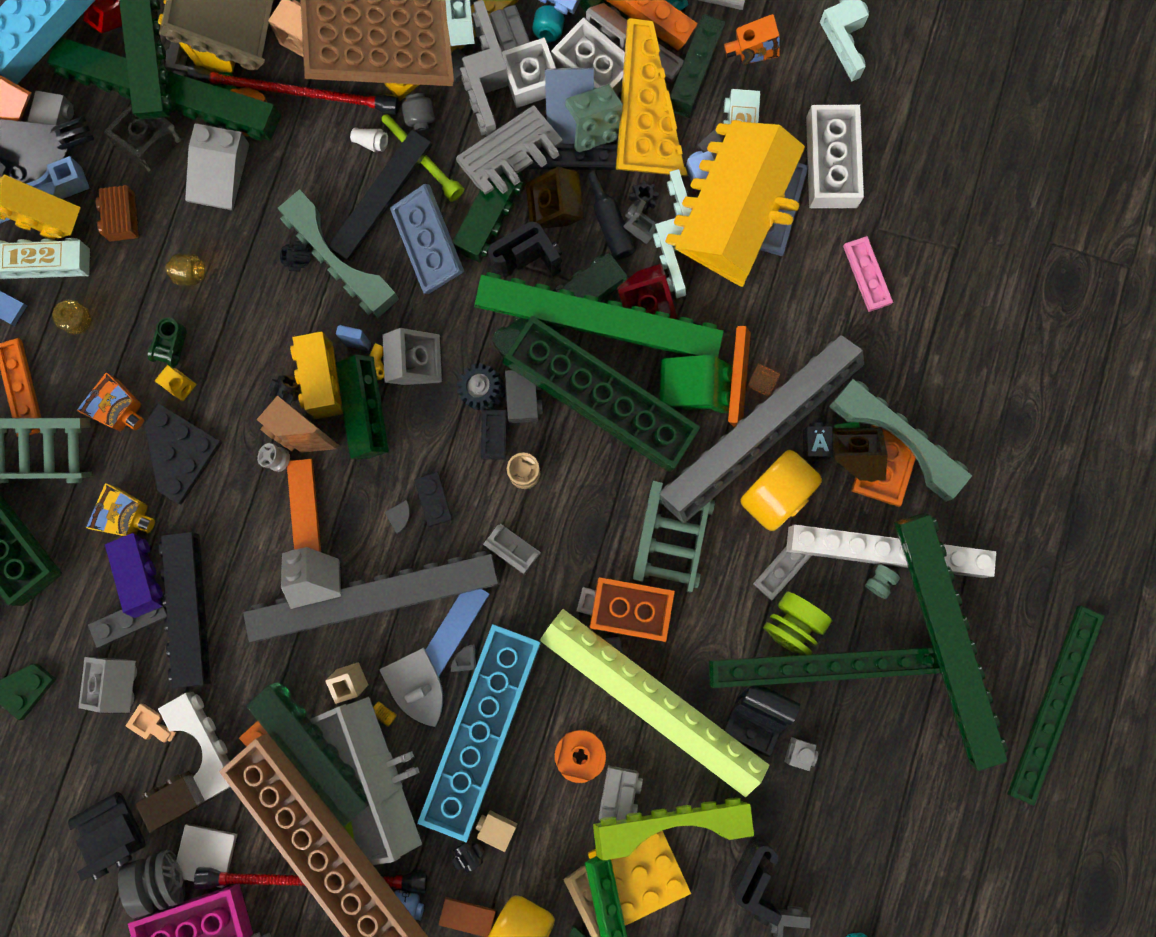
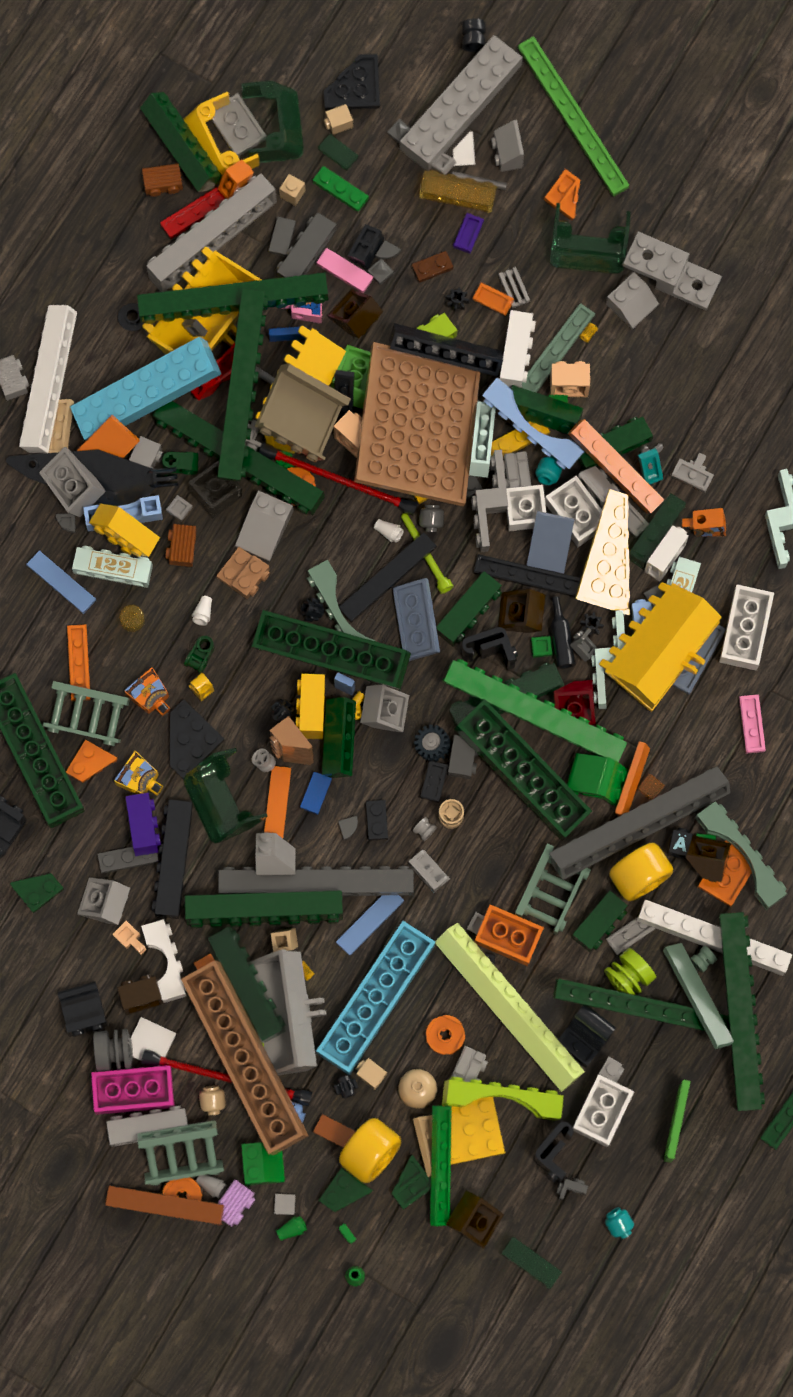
camera: 10 degrees right, 5 degrees down
clear yellow head [165,253,205,286] -> none
light grey shield [379,647,443,727] -> none
dark grey tile [451,644,477,672] -> none
light grey hinge [456,105,563,195] -> none
sand green bracket [565,84,623,152] -> none
none -> orange wing [66,740,118,783]
none -> dark green piece [162,452,199,475]
none -> light grey tile [166,495,193,522]
none -> clear green windscreen [184,748,268,844]
none -> dark green brick [185,890,343,928]
none -> white cone [192,596,212,626]
none -> tan head [199,1085,226,1115]
none -> medium nougat plate [216,547,270,599]
none -> dark green brick [252,610,411,690]
none -> blue tile [300,772,332,815]
none -> tan cylinder [398,1069,437,1109]
none -> light grey wheel [413,817,437,841]
none -> green tile [531,636,552,658]
none -> dark green brick [572,891,628,952]
none -> white brick [573,1074,634,1147]
none -> white window [644,526,688,582]
none -> sand green tile [663,943,734,1049]
none -> bright green tile [664,1080,690,1163]

